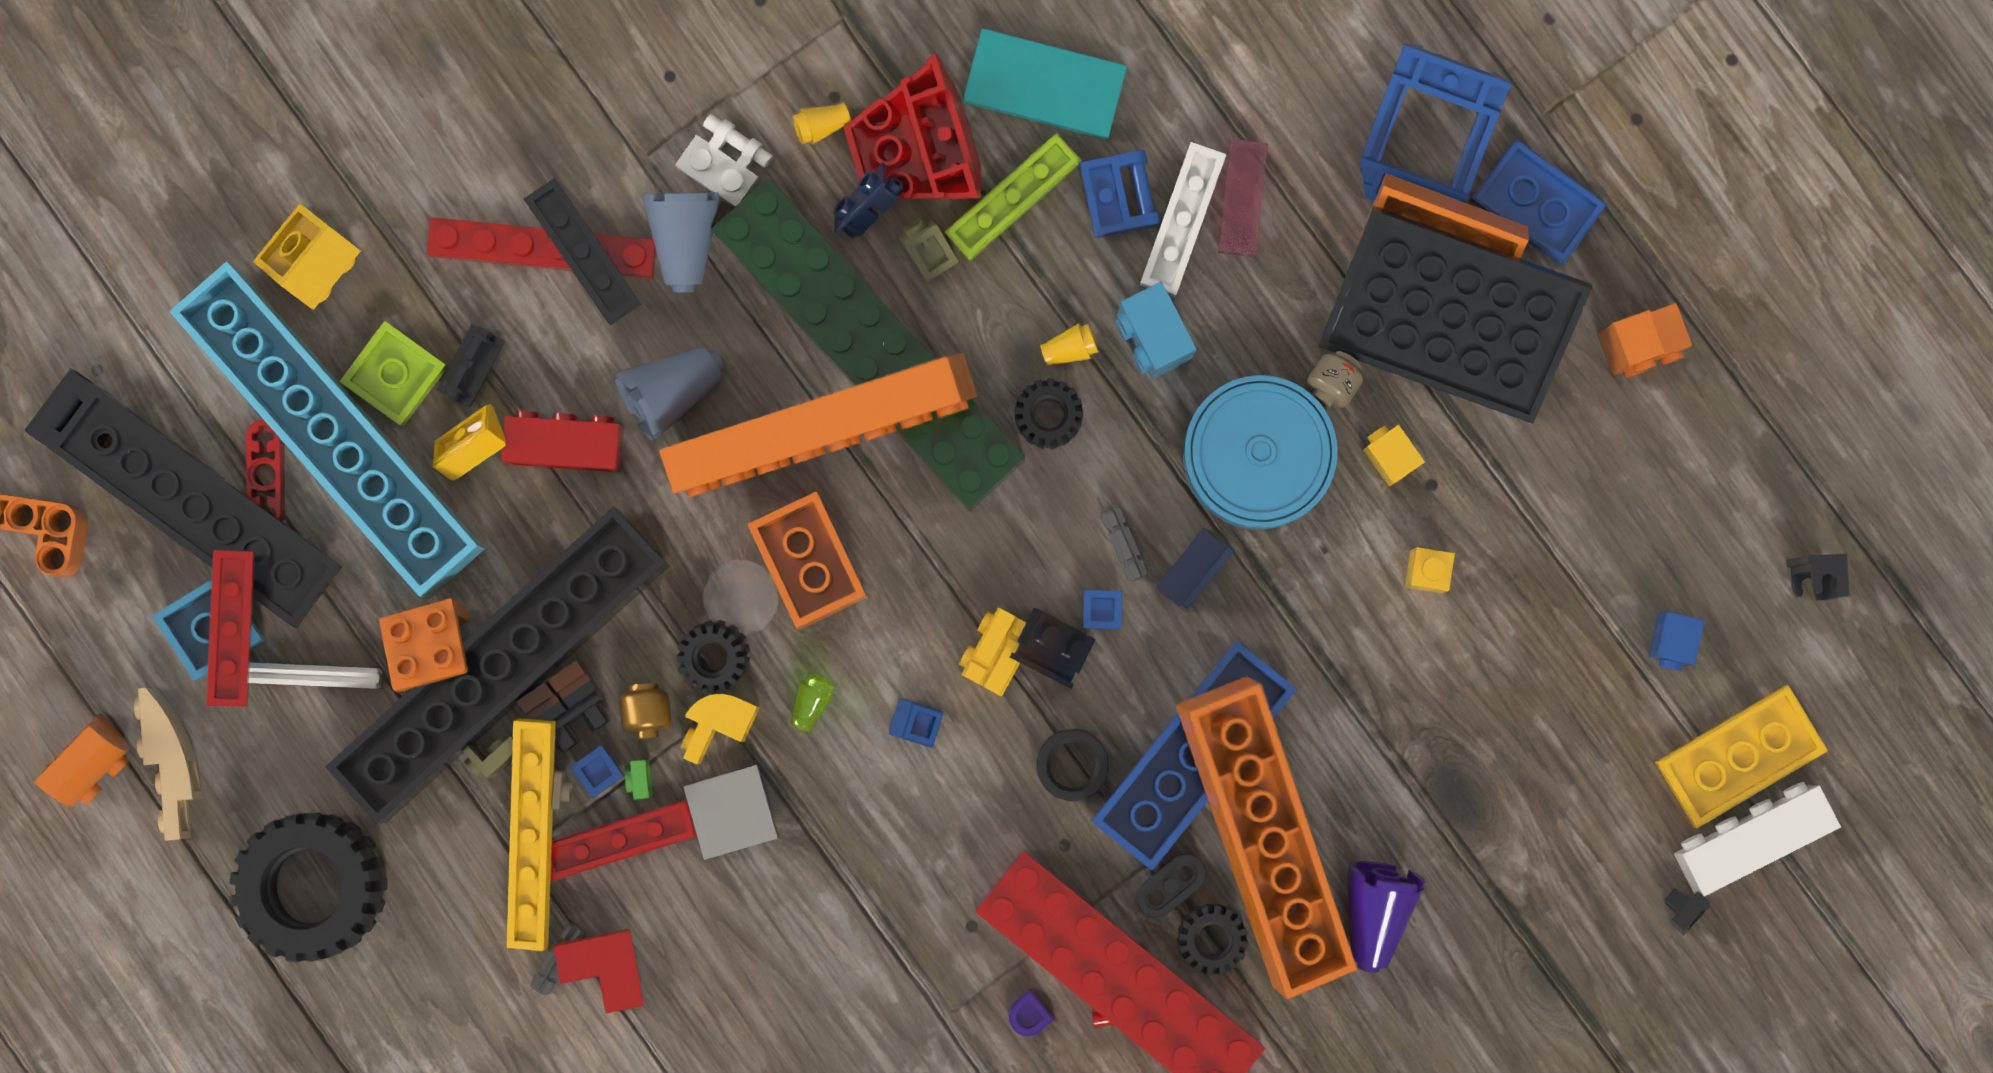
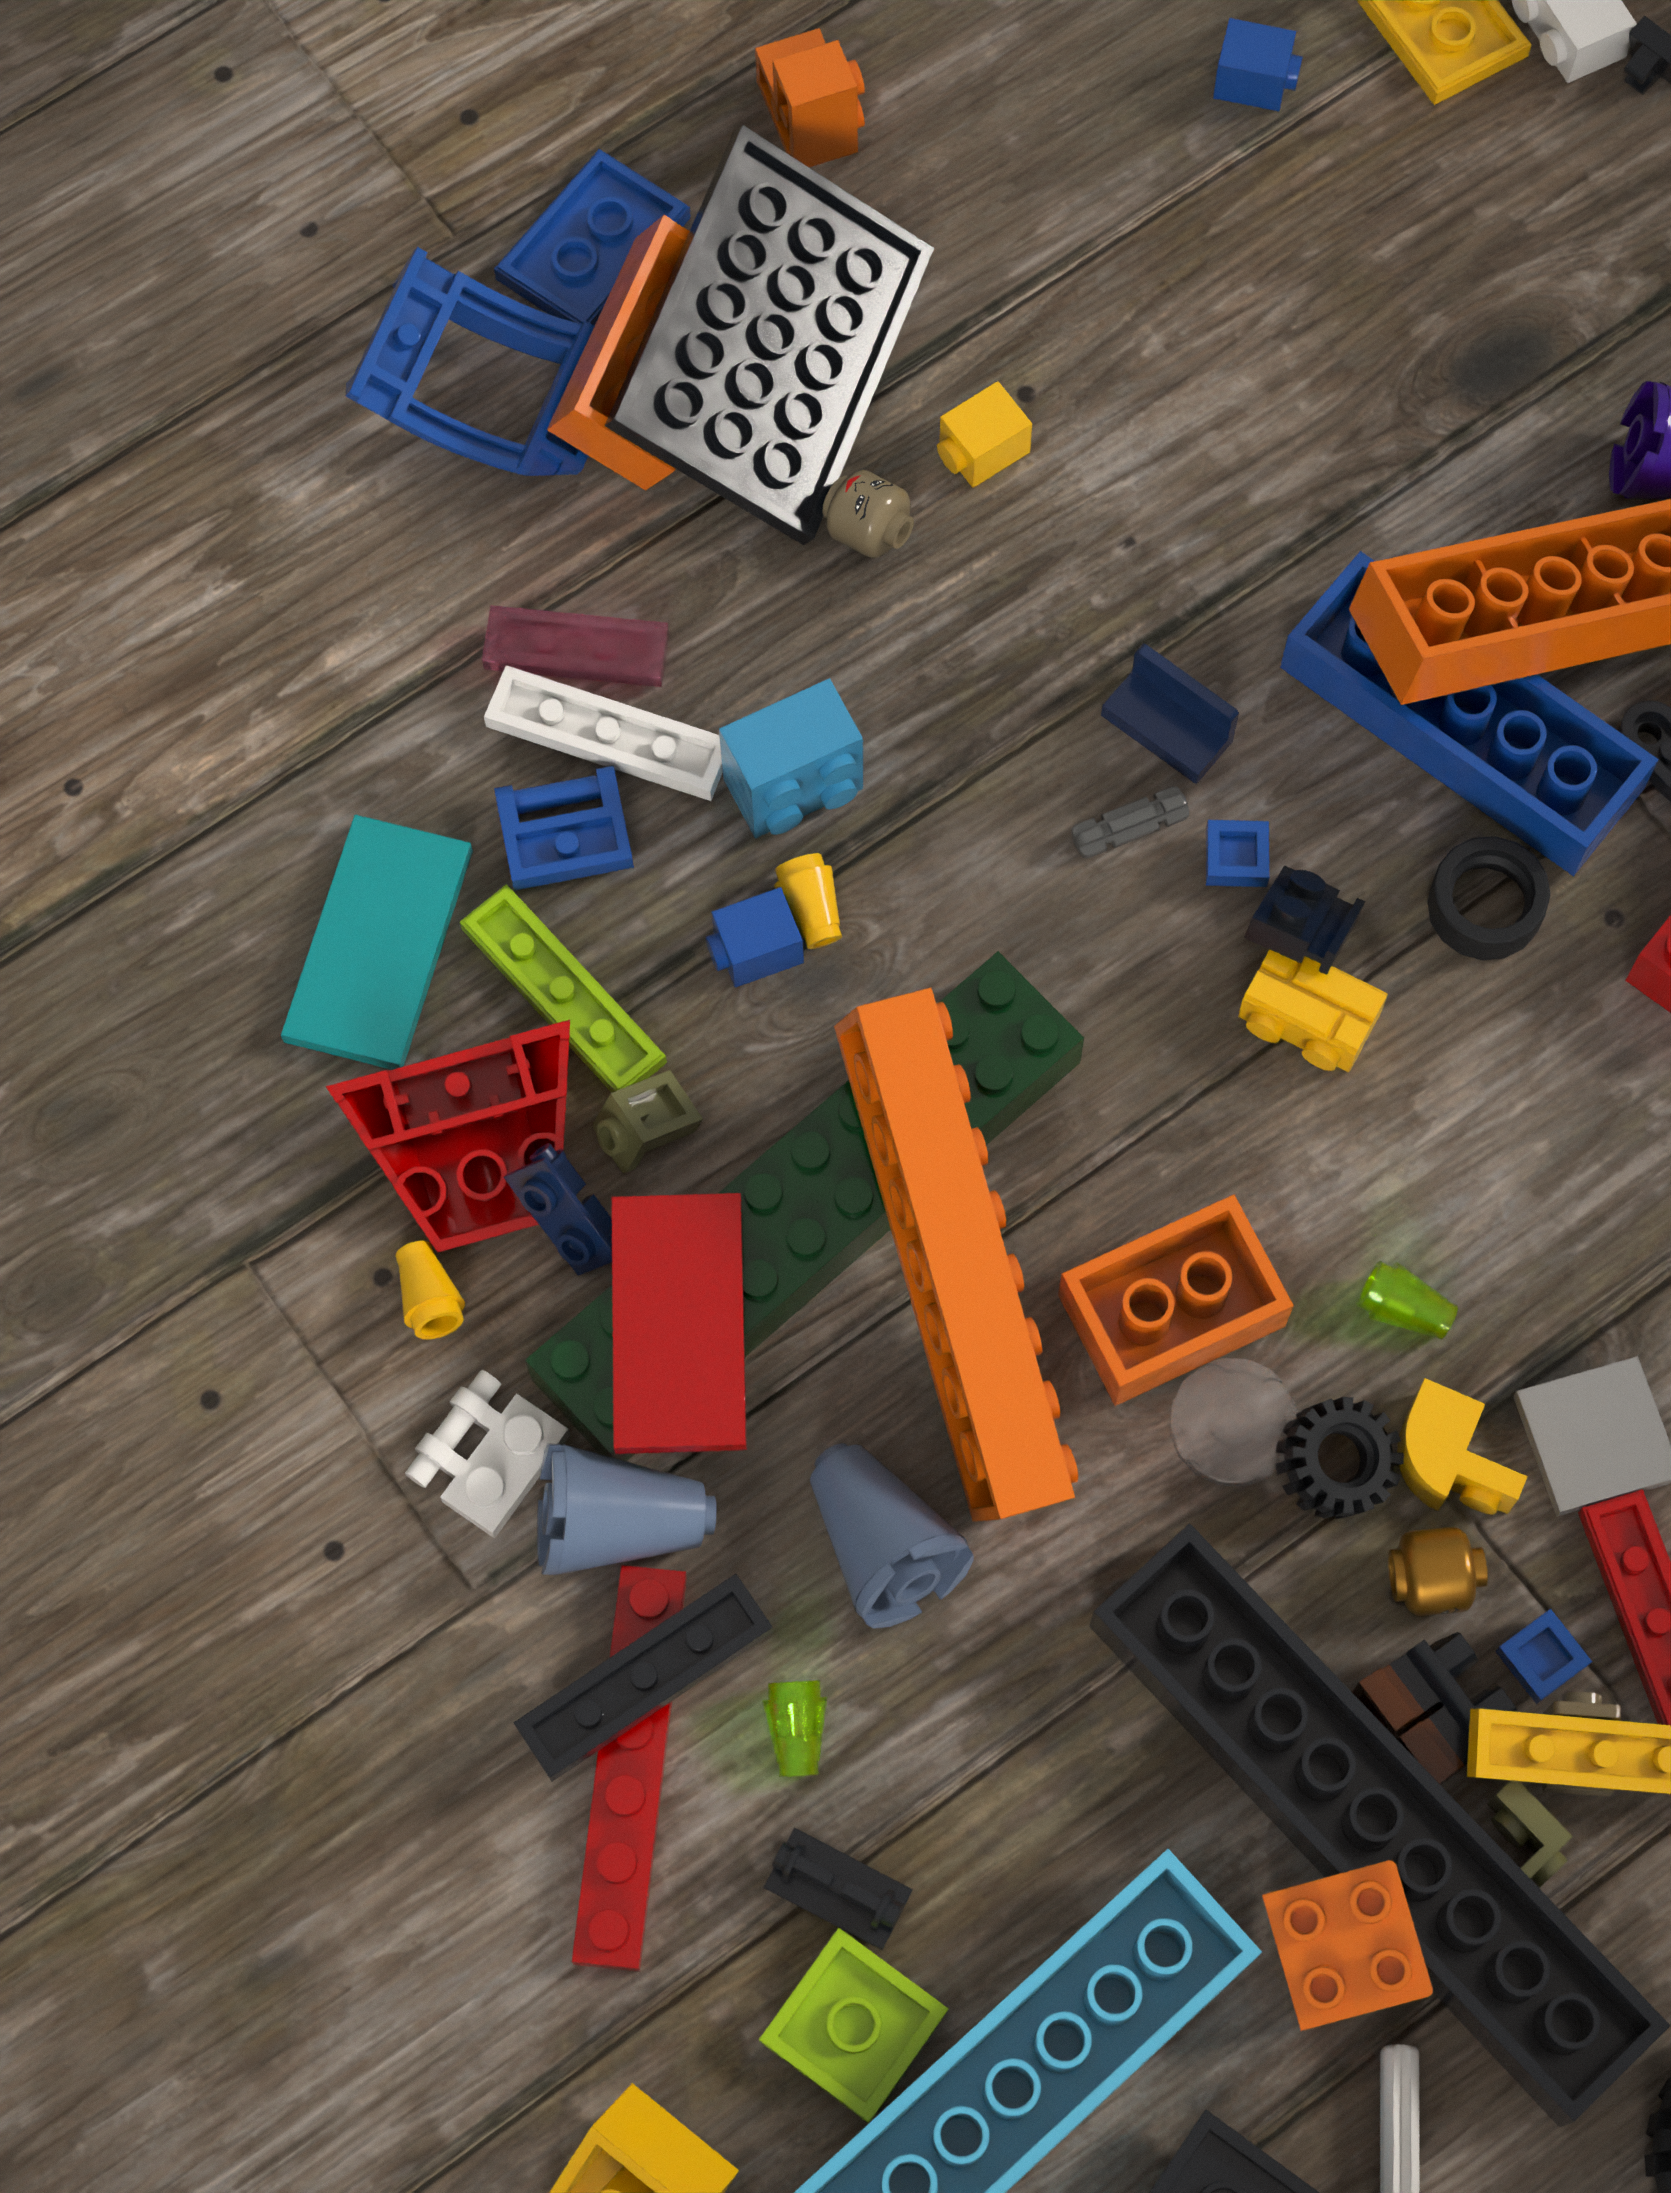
camera: 90 degrees left, 15 degrees down
yellow slope [433,404,506,481] -> none
red brick [501,410,624,473] -> none
bright green plate [625,760,653,800] -> none
blue slope [889,698,944,748] -> none
black tyre [1015,378,1083,449] -> none
dark azure brick [1183,375,1338,530] -> none
yellow brick [1404,547,1455,594] -> none
none -> red tile [612,1193,747,1454]
none -> blue brick [705,887,804,988]
none -> clear neon green cone [762,1680,828,1777]

